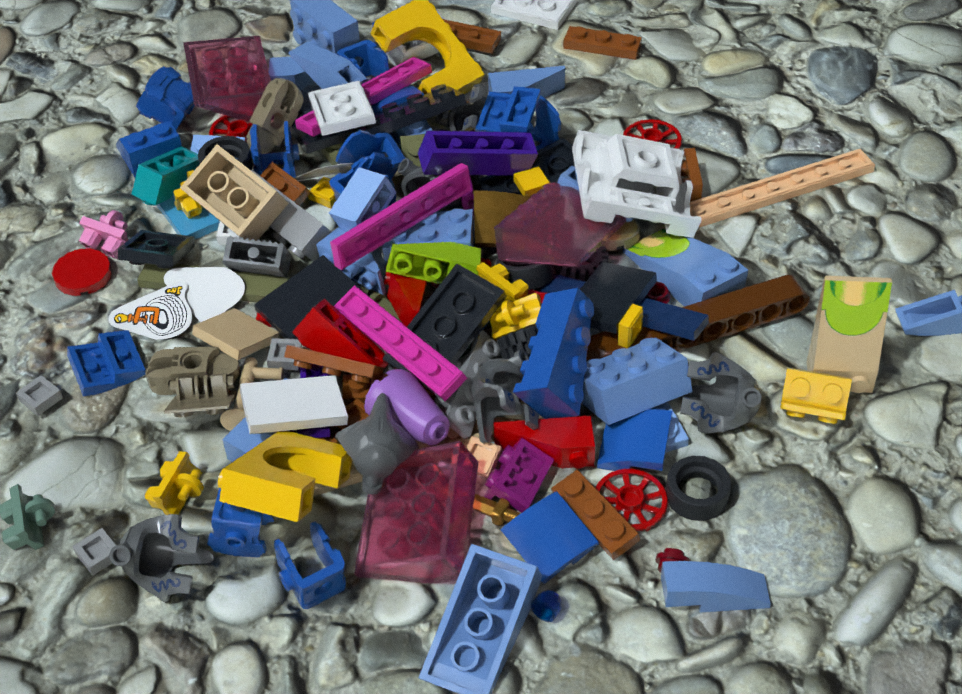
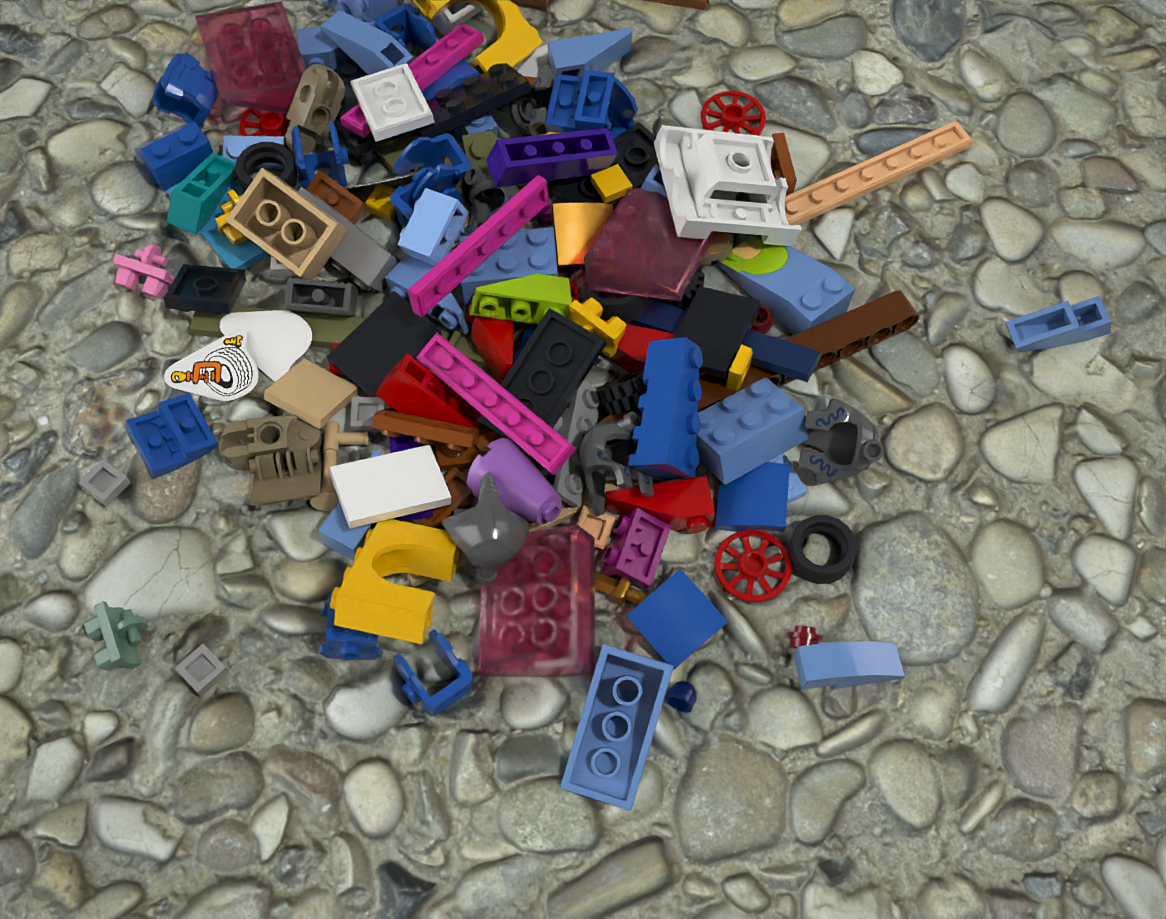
camera: 10 degrees left, 15 degrees up
red tile [52,248,111,296] -> none
dark grey piece [109,514,214,602] -> none
yellow hips [145,451,204,515] -> none
yellow hips [489,293,542,341] -> none
dark orange plate [551,470,640,561] -> none
yellow bracket [780,367,852,424] -> none
slope [807,276,892,393] -> none

